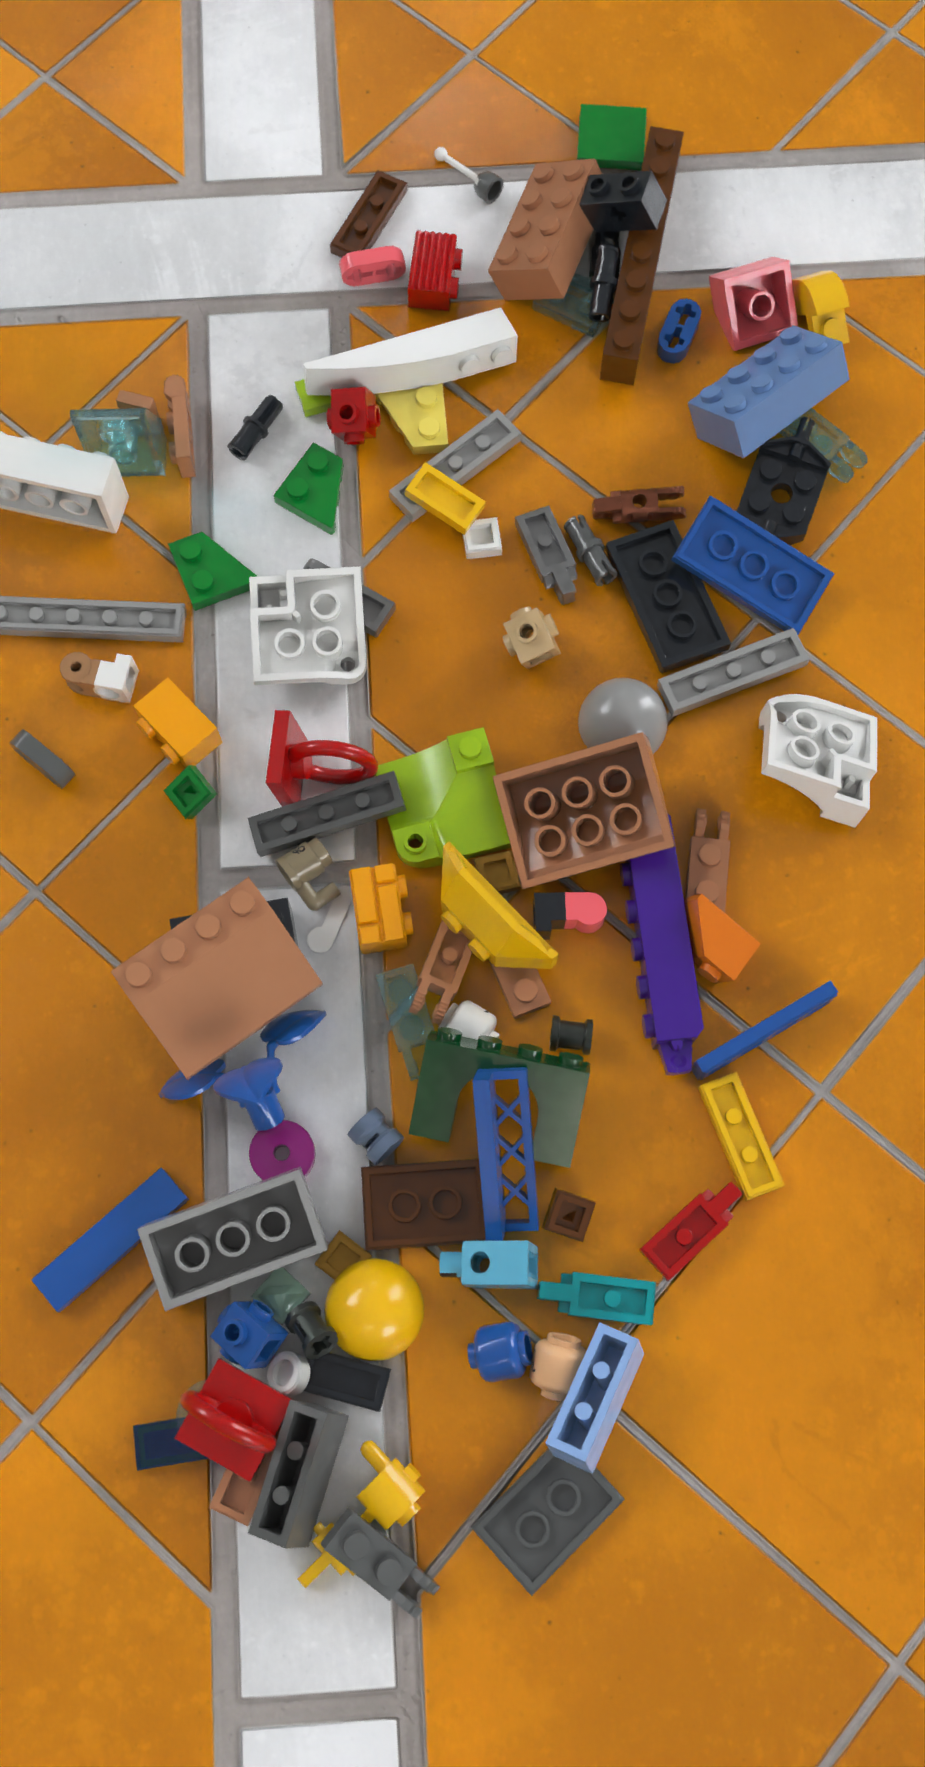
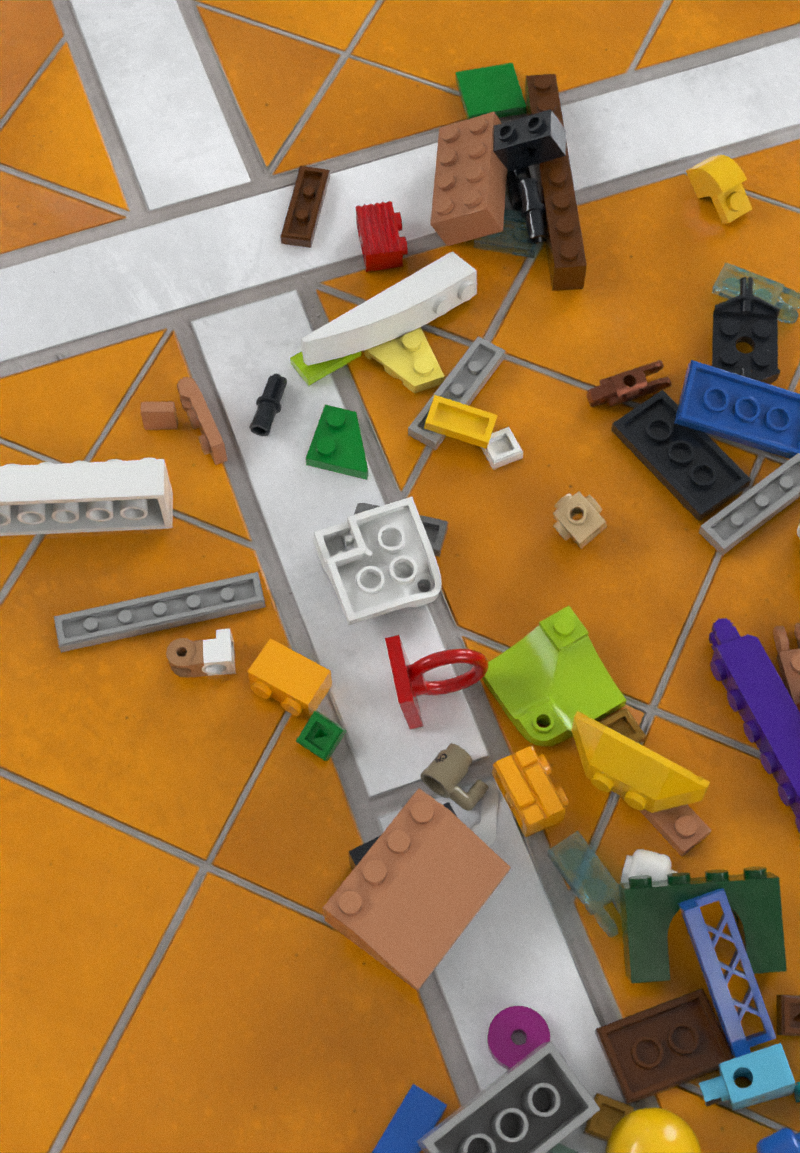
camera: 15 degrees left, 10 degrees down
dark grey beam [9,729,75,789] -> none
clear light blue slope [70,408,167,476] -> none
blue plant [159,1010,327,1131] -> none
green wing [168,532,257,611] -> none
dark grey plate [248,771,406,857] -> none
red brick [327,387,381,445] -> none
coral beam [339,246,406,286] -> none
sand blue wheel [347,1107,404,1165] -> none
nougat hinge [408,920,472,1025] -> none
dark grey hinge [434,147,504,204] -> none
nougat slope [493,732,675,889] -> none
flat silver hinge [515,505,577,605] -> none
leg [533,892,607,940] -> none
pearl dark grey bush [549,1015,593,1055] -> none
dark grey pin [564,515,617,587] -> none
light grey piece [578,678,668,754] -> none
blue beam [657,299,701,363] -> none
medium blue brick [688,326,850,458] -> none
coral slope [709,257,798,351] -> none

